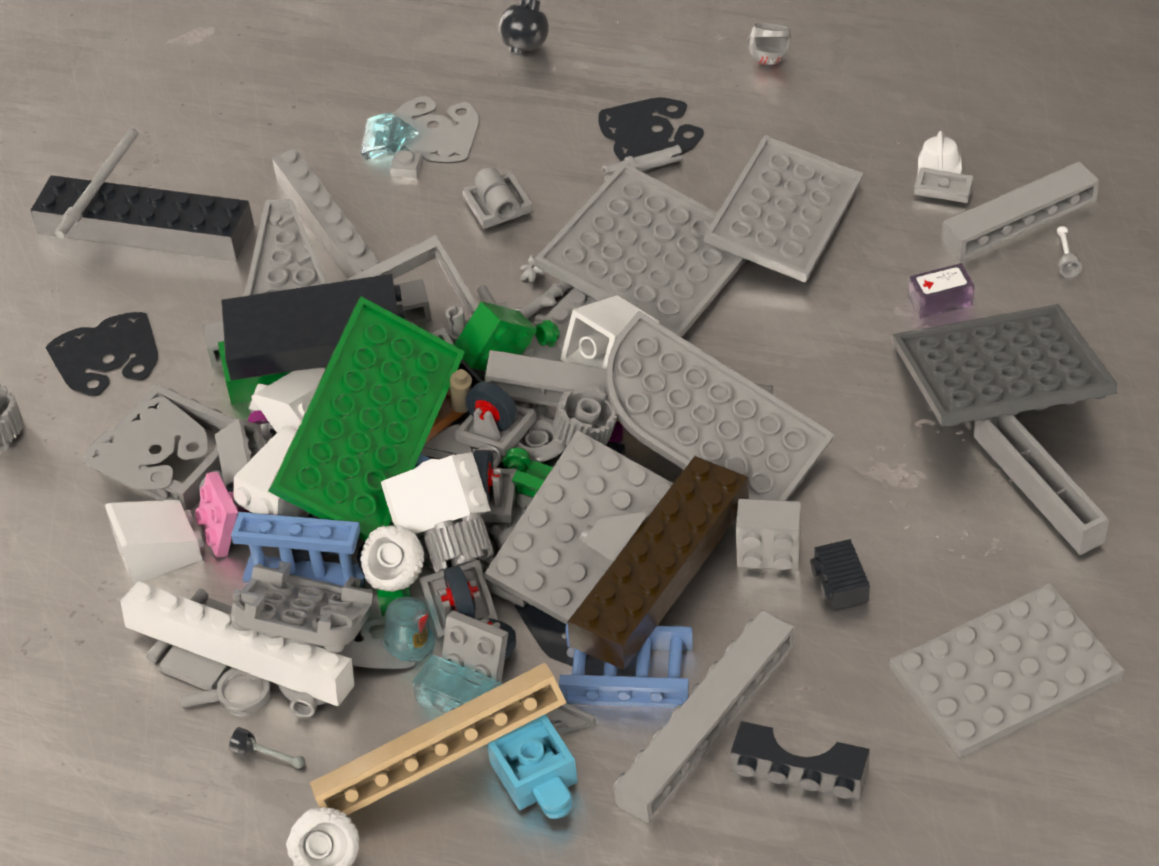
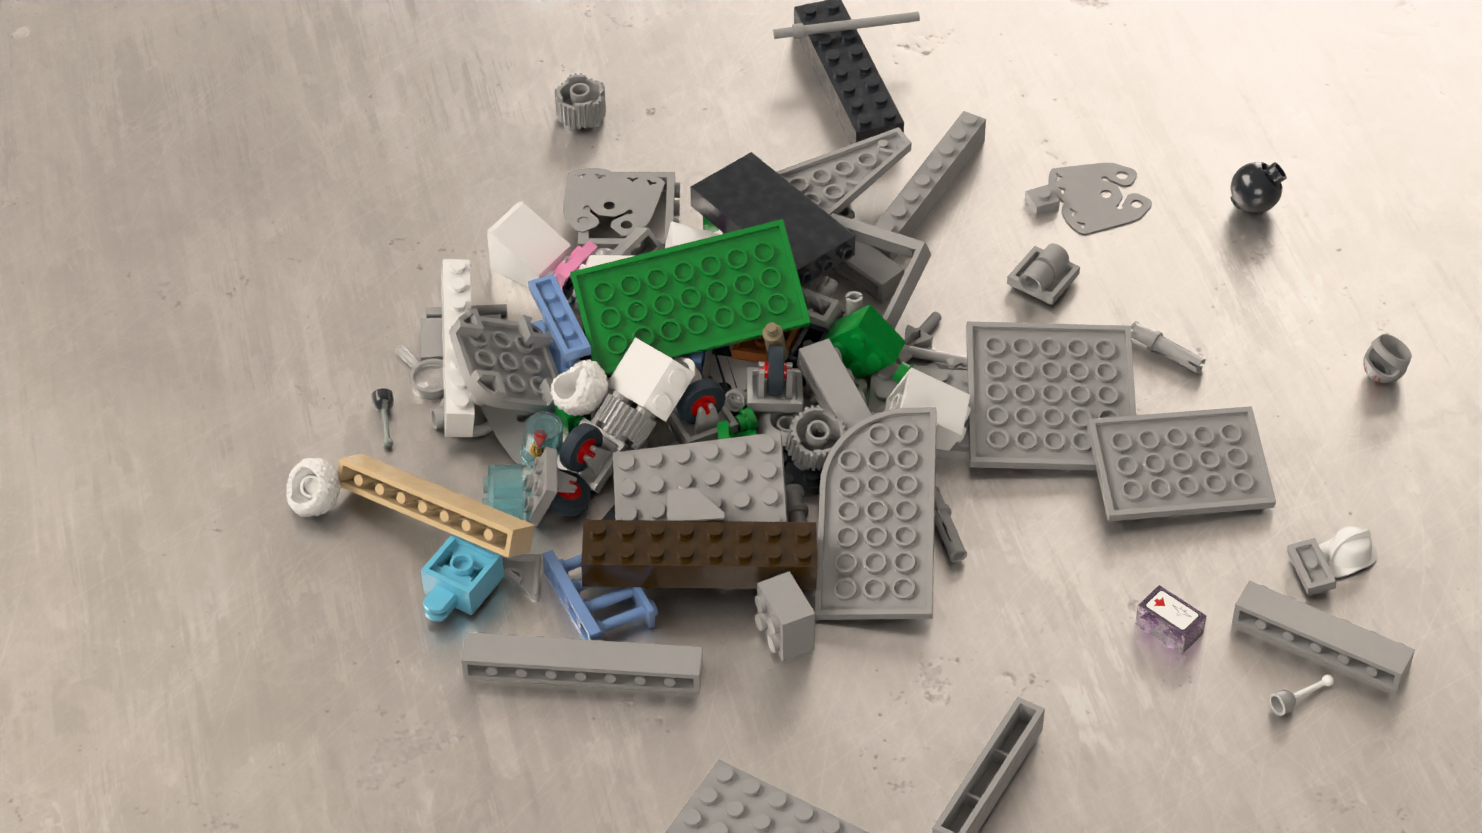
camera: 55 degrees right, 0 degrees up
black piece [45,312,158,396] -> none
clear light blue slope [361,113,418,160] -> none
black piece [598,97,704,161] -> none
black arch [730,721,870,800] -> none
black brick [810,539,870,610] -> none
dark grey plate [893,304,1118,426] -> none

